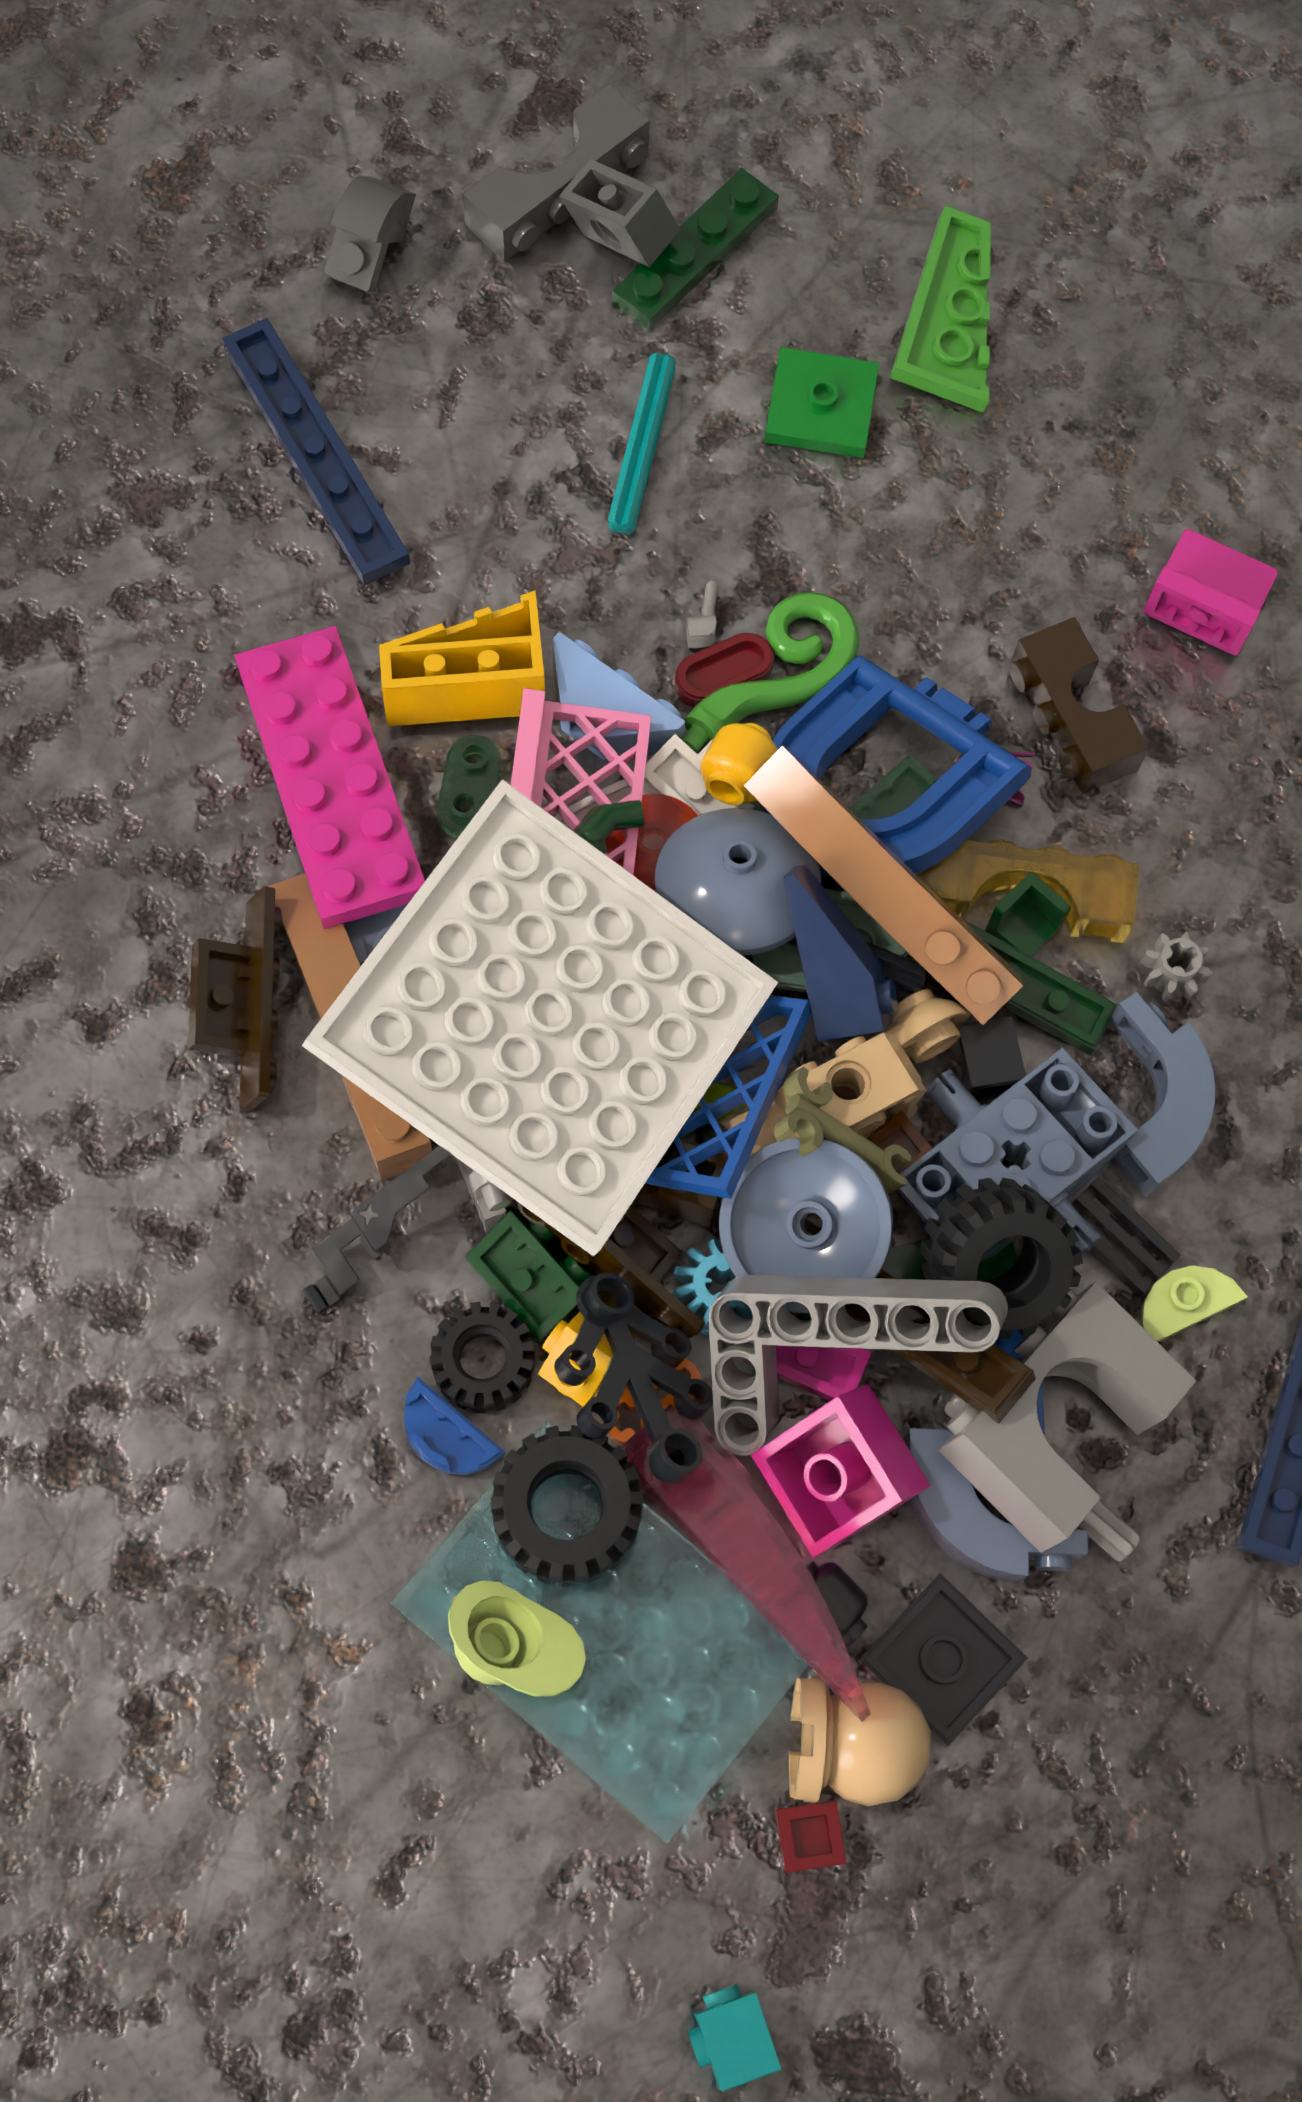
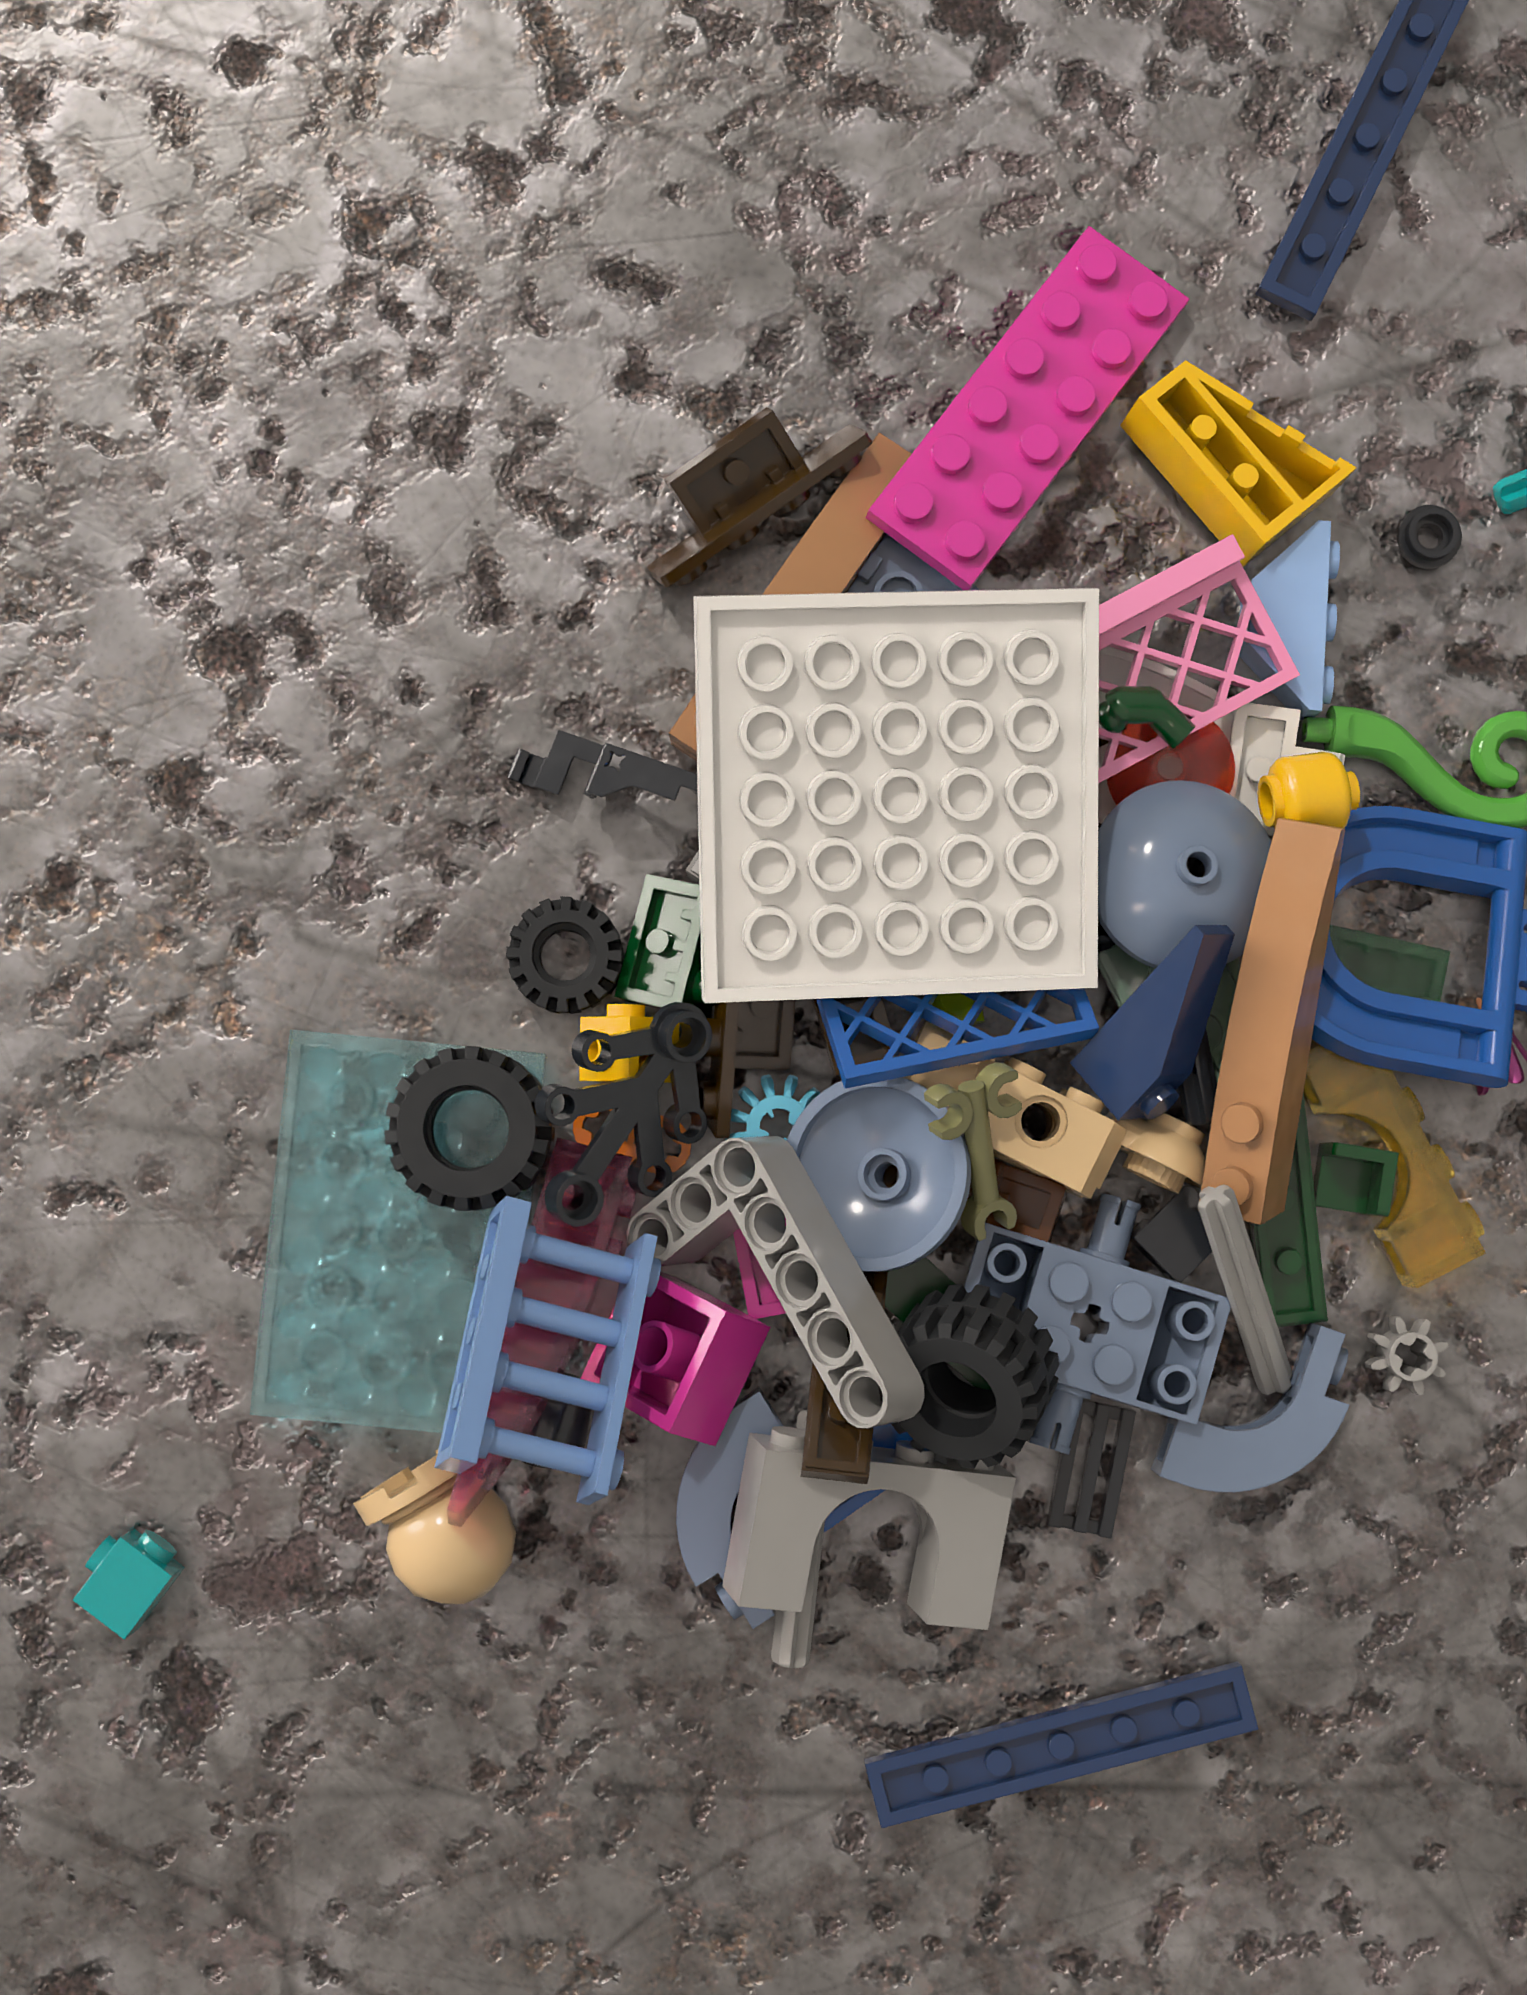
camera: 60 degrees right, 15 degrees up
blue plate [403,1377,506,1475] -> none
clear green plate [437,735,501,839] -> none
yellowish green piece [448,1580,586,1697] -> none
dark red tile [674,633,774,708] -> none
light grey hand [686,581,719,648] -> none
dark red plate [774,1800,847,1873] -> none
black plate [858,1573,1028,1748] -> none
yellowish green plate [1139,1265,1248,1343] -> none
none -> medium blue fence [434,1196,661,1505]
none -> light grey axle [1197,1184,1293,1395]
none -> black plate [1397,505,1462,569]

